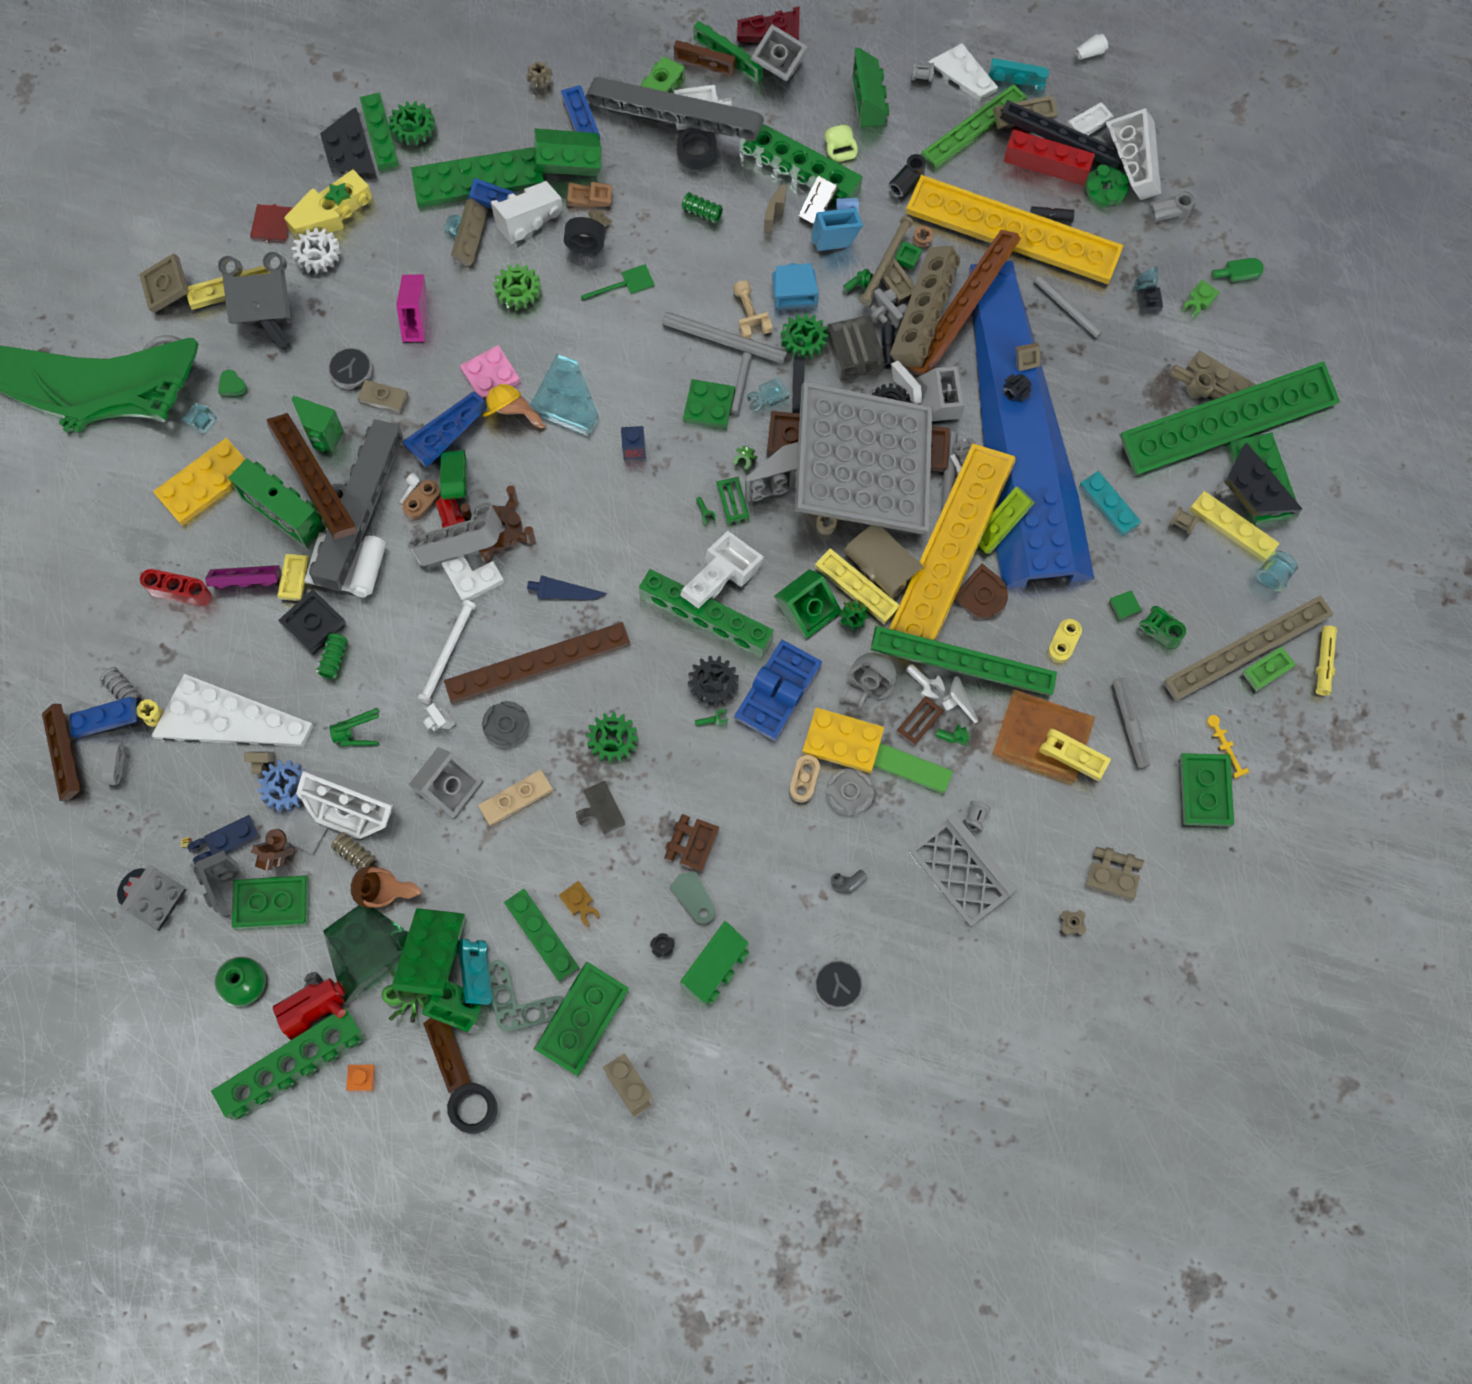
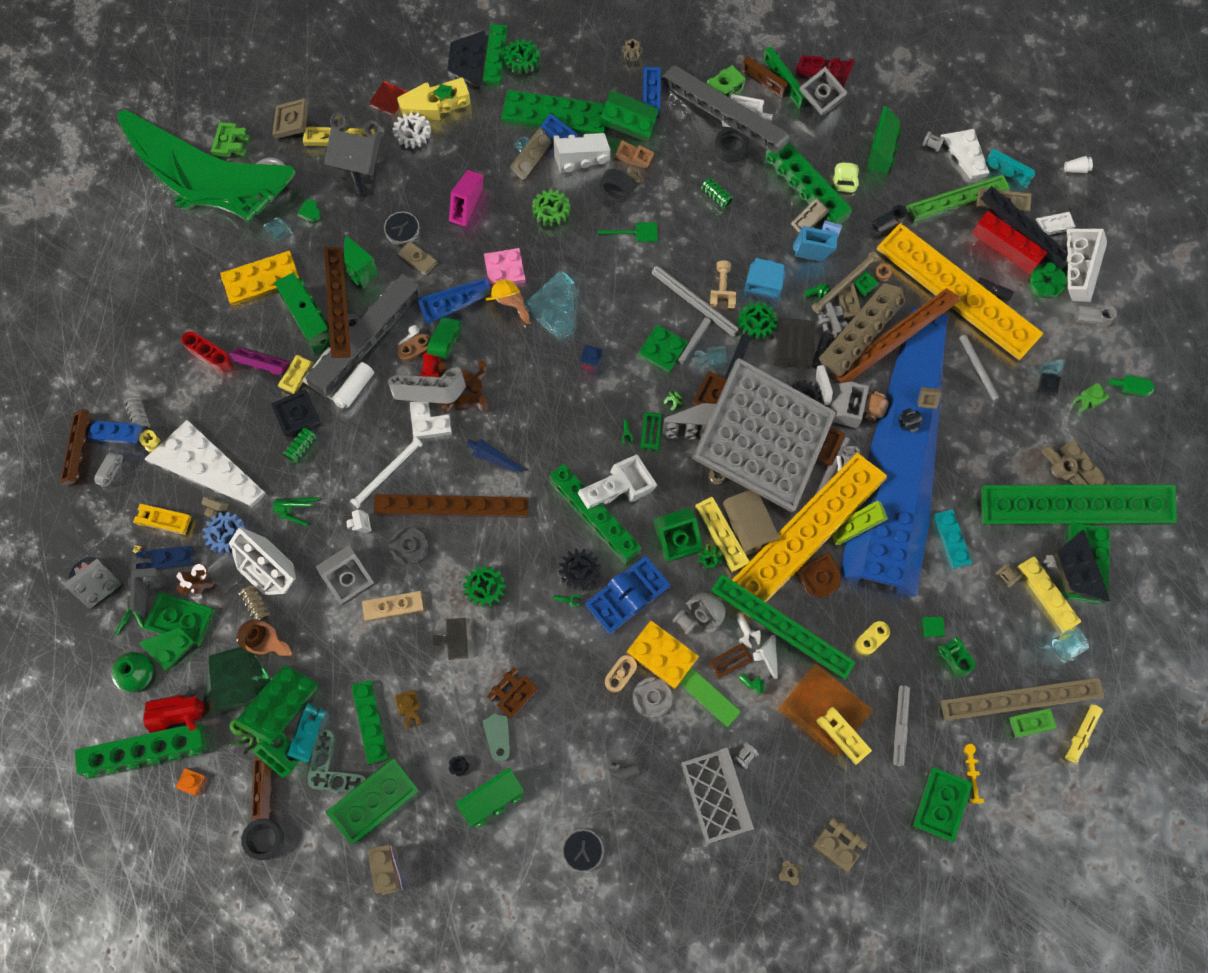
camera: 20 degrees right, 0 degrees up
dark tan slope [764,184,787,233] -> none
none -> green plant [114,607,144,635]
none -> yellow plate [133,504,192,535]
none -> green wing [139,628,196,671]
none -> bright green plate [211,122,250,157]
none -> medium nougat head [863,392,889,421]

